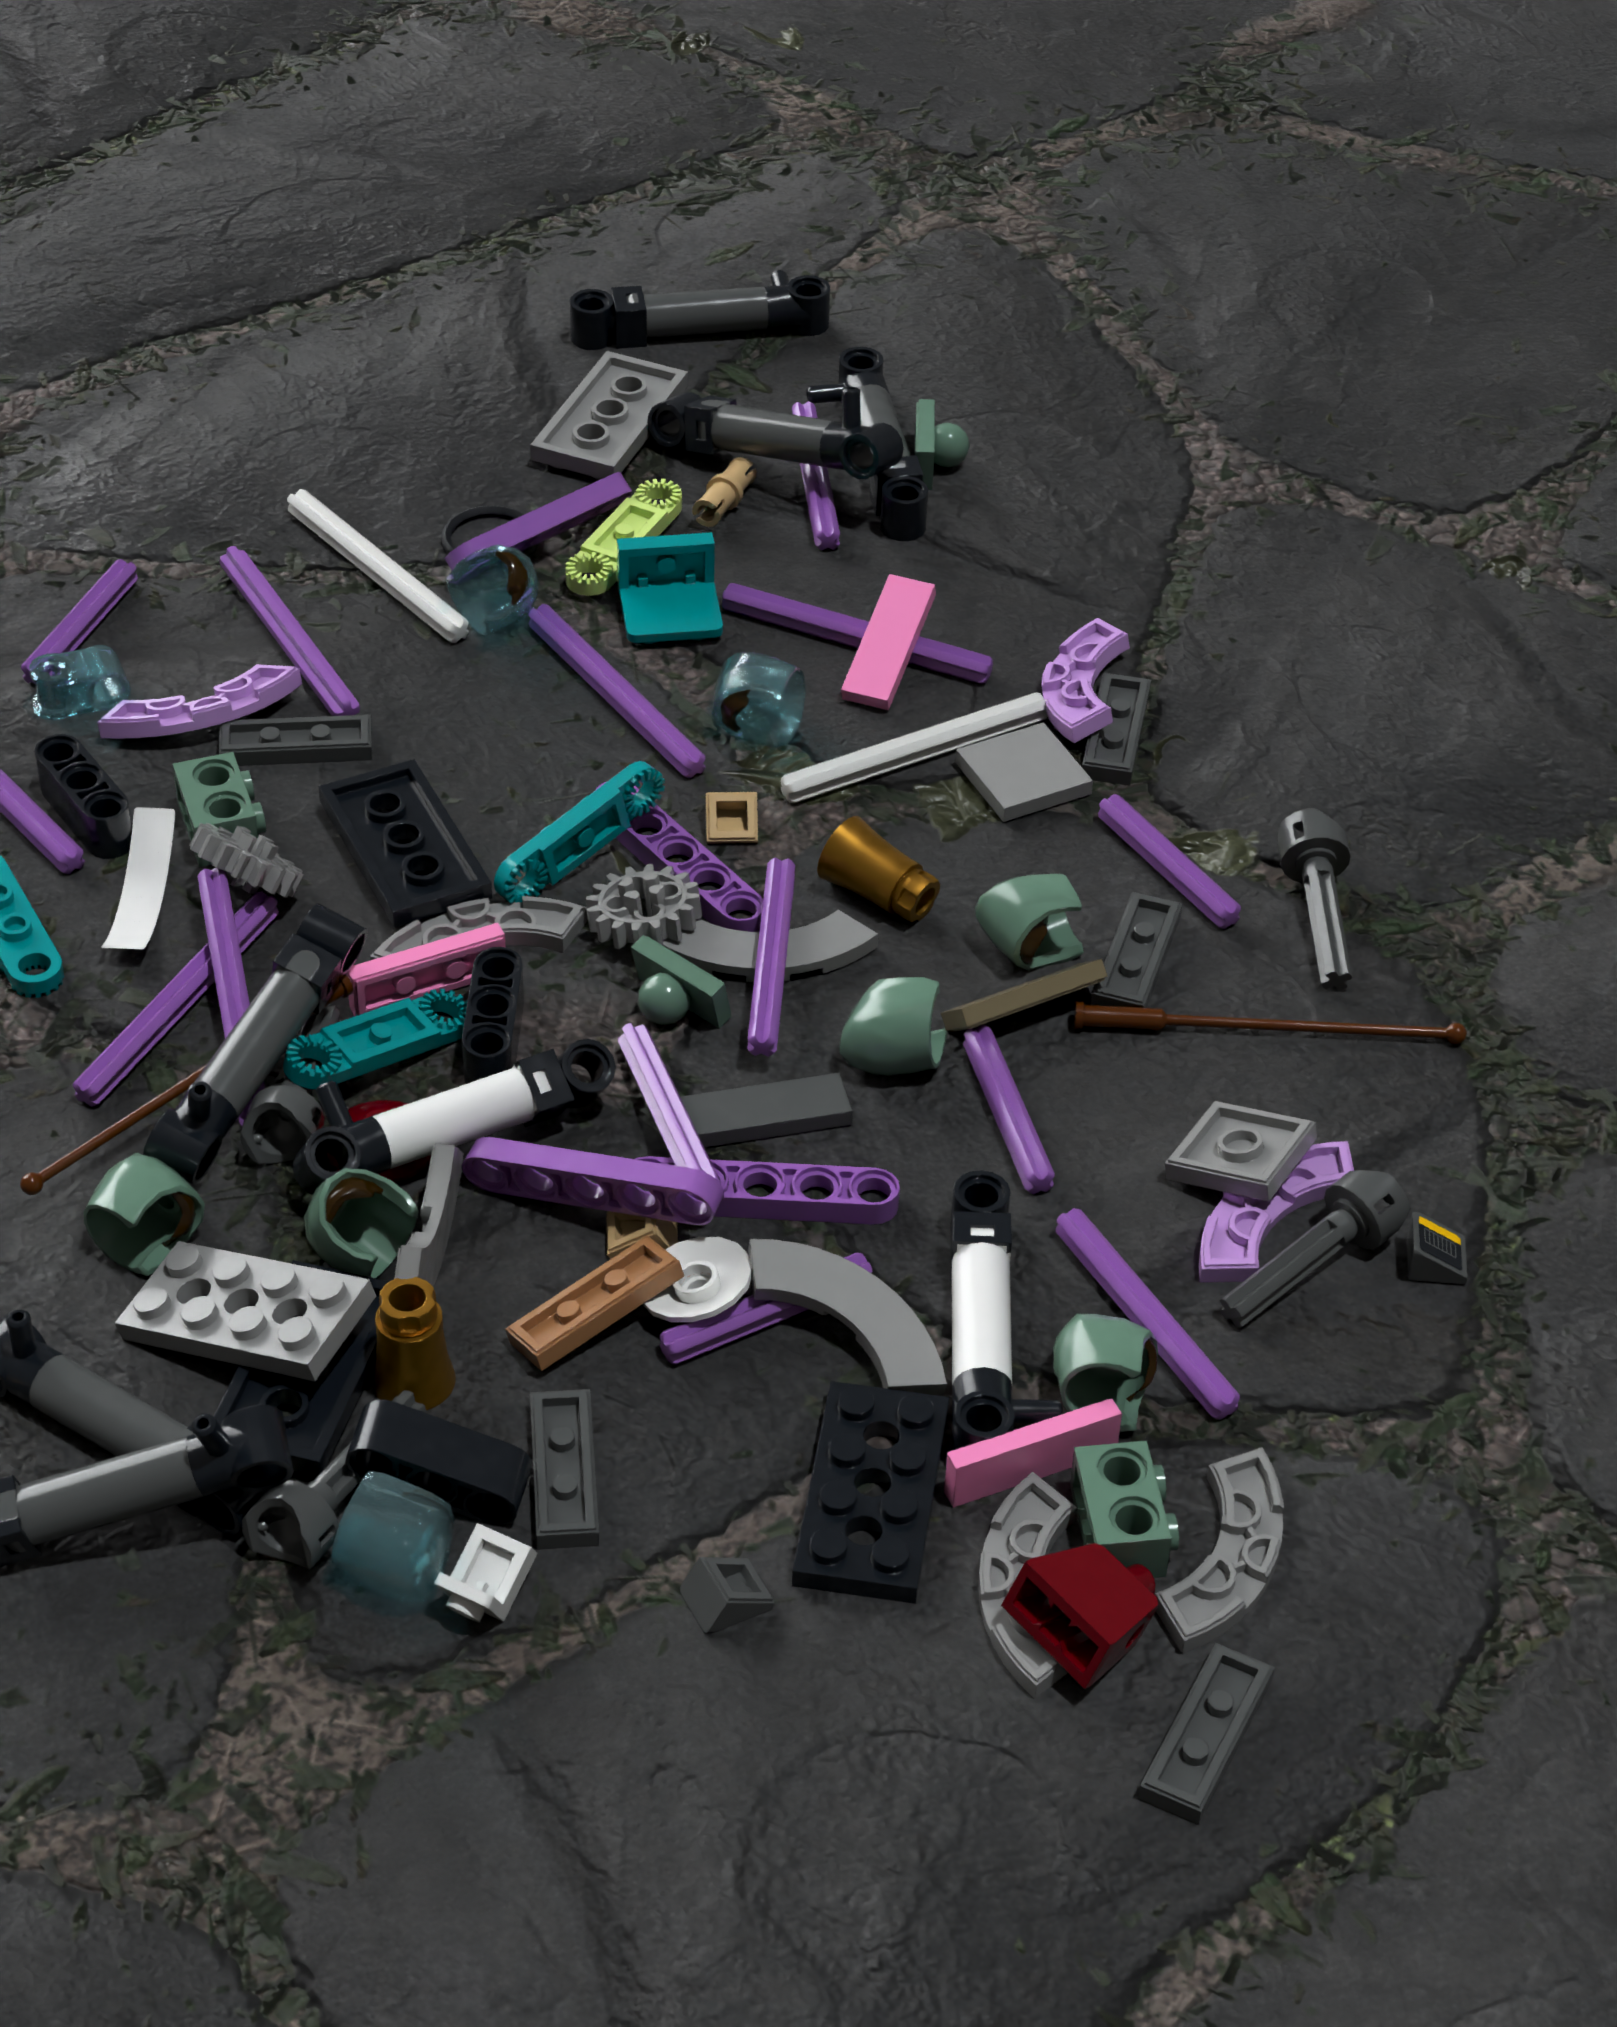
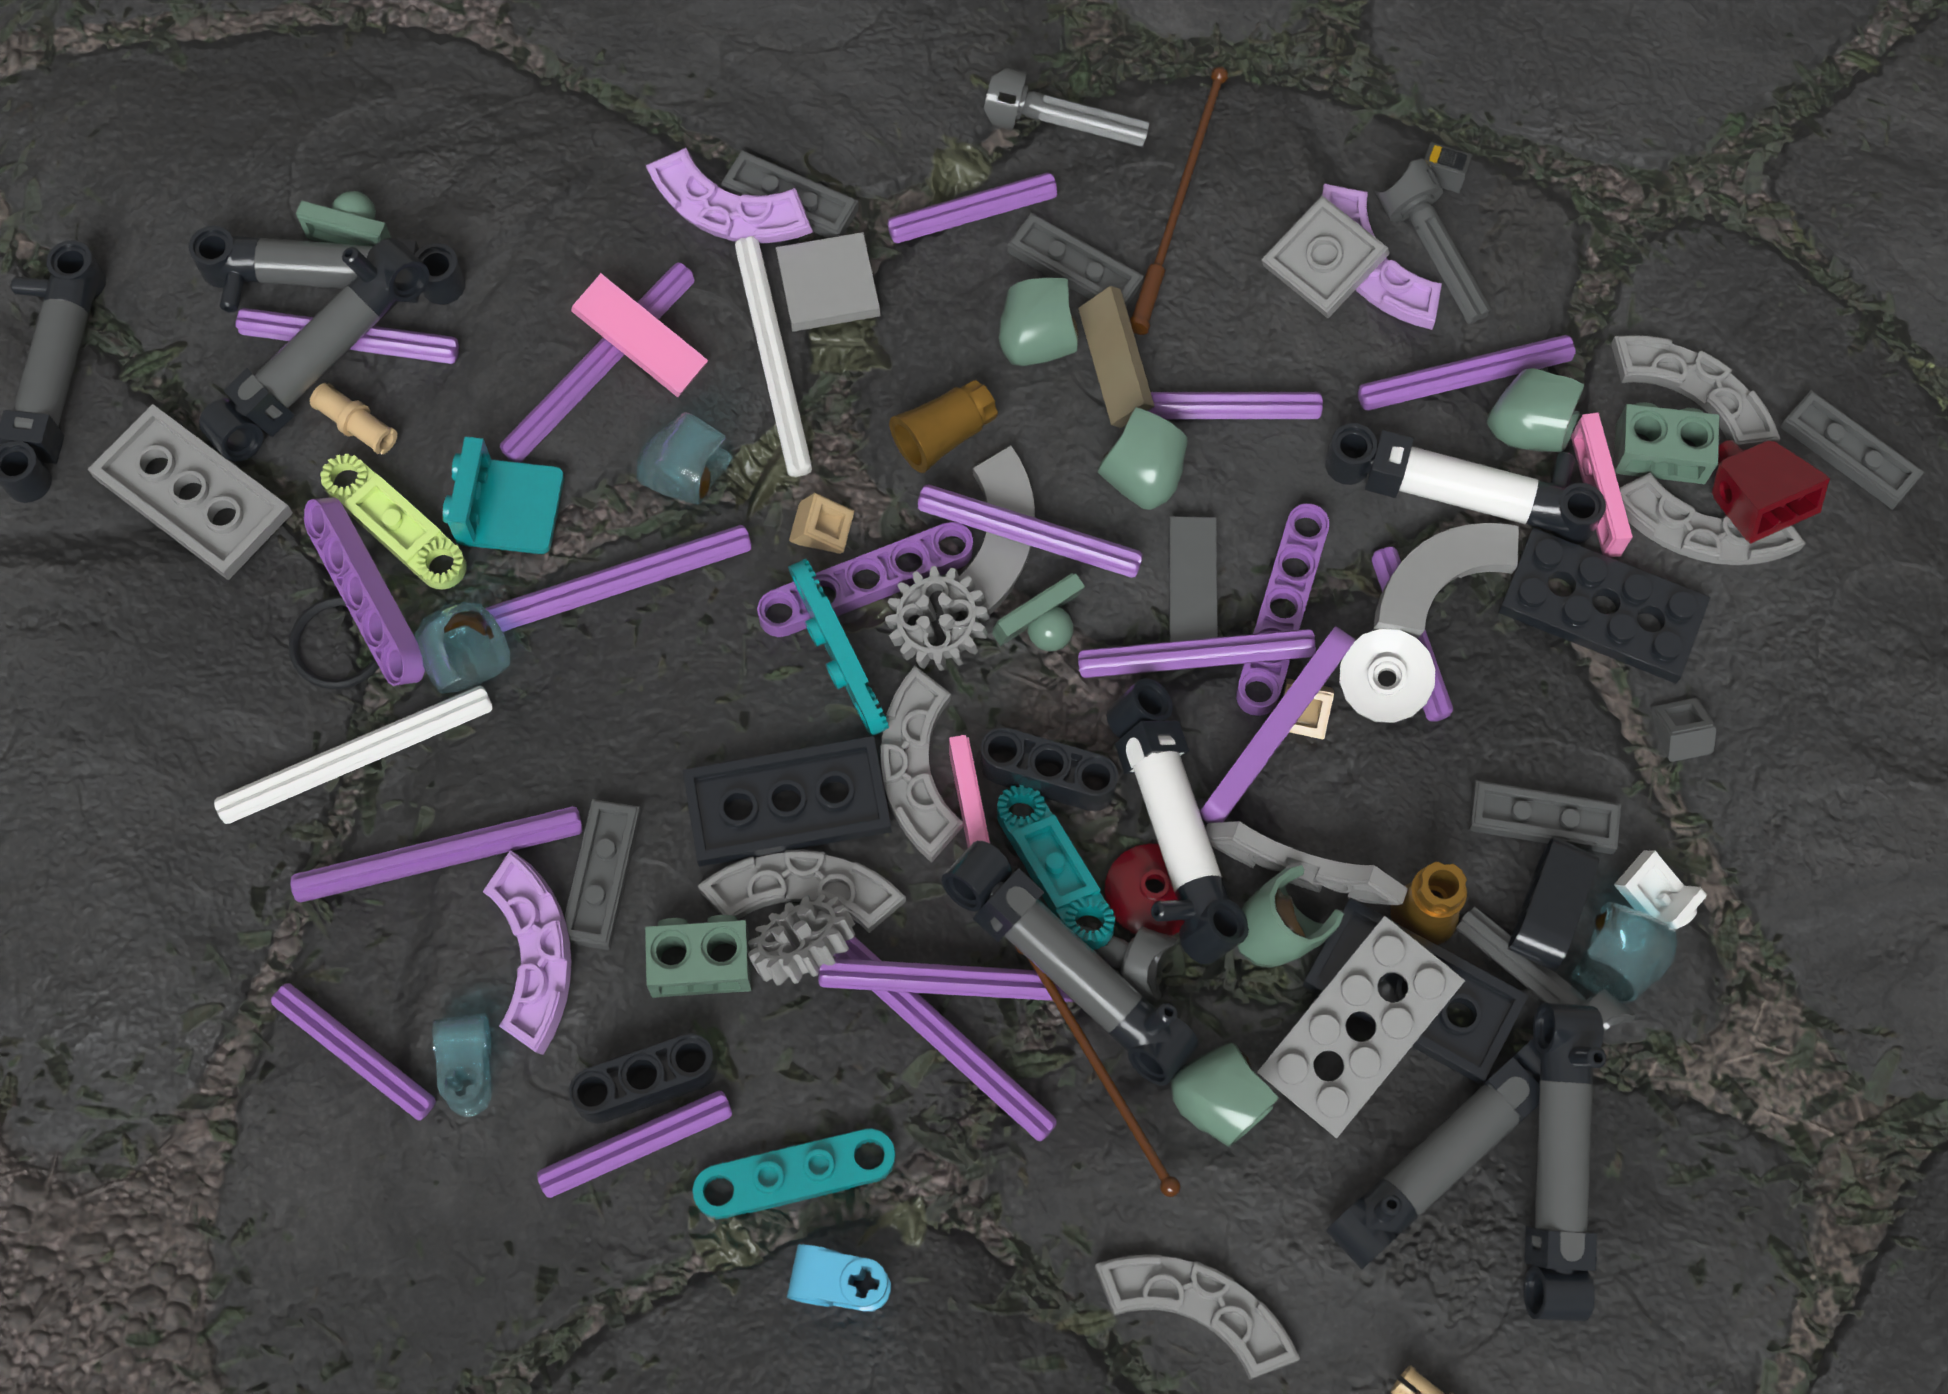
camera: 75 degrees left, 25 degrees up
white sticker [101,807,175,949] -> none
medium nougat tile [505,1236,684,1371] -> none
none -> light grey tile [698,850,906,933]

